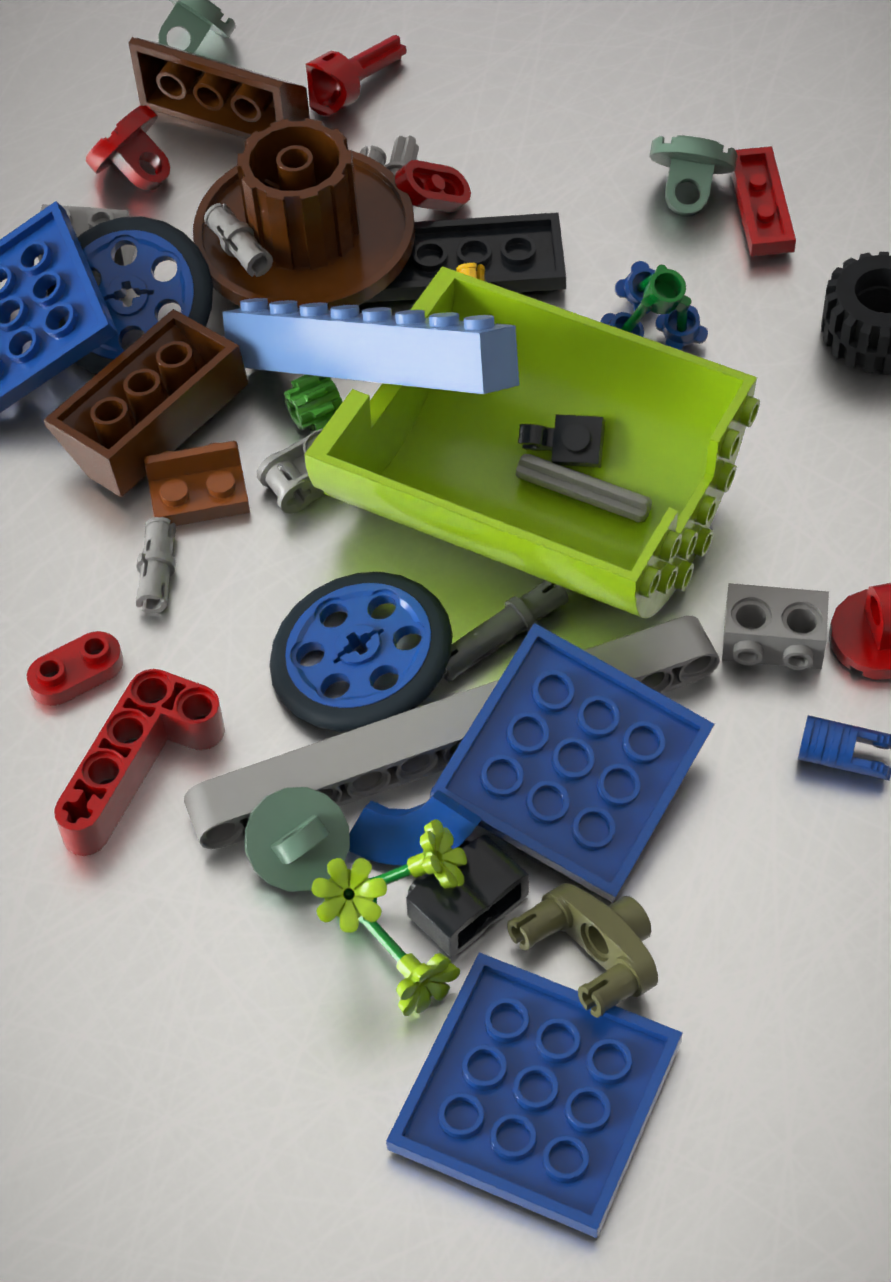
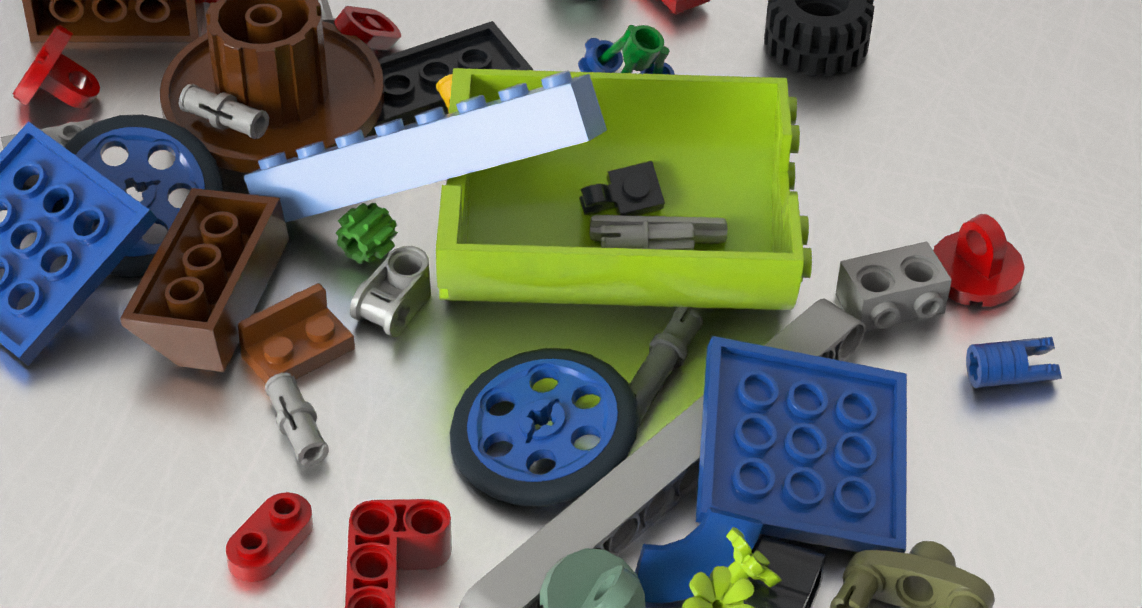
camera: 30 degrees left, 10 degrees down
none -> light grey axle [601,220,695,250]

